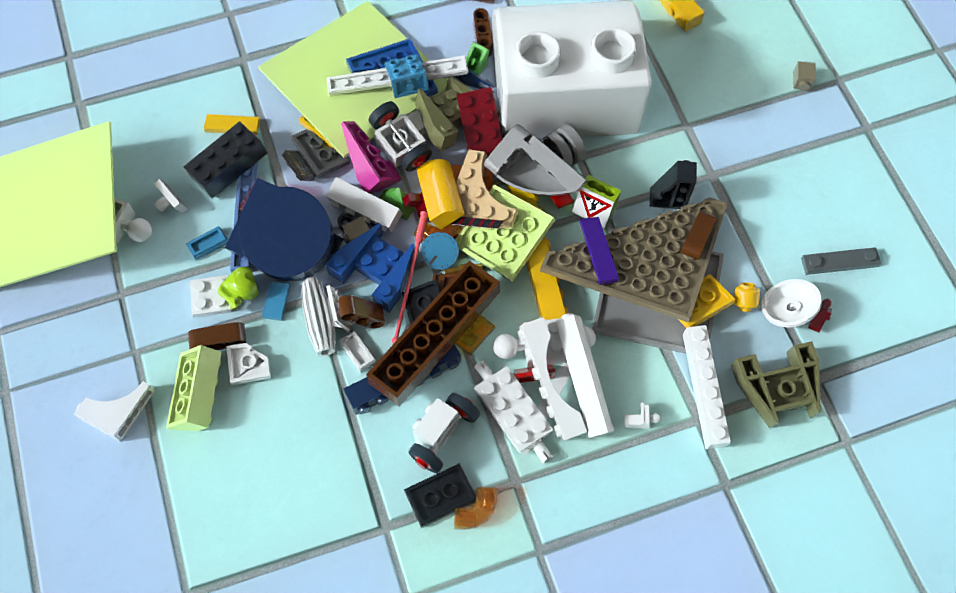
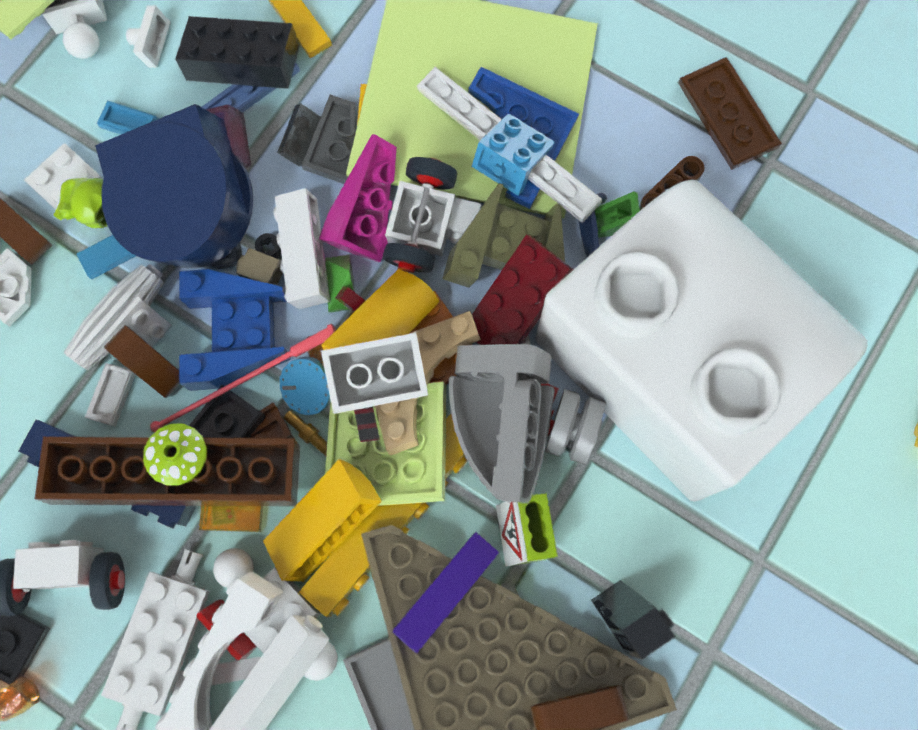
camera: 55 degrees right, 10 degrees up
none -> lime dish [143,424,207,486]
none -> yellow brick [263,459,382,582]
none -> white brick [321,333,428,414]

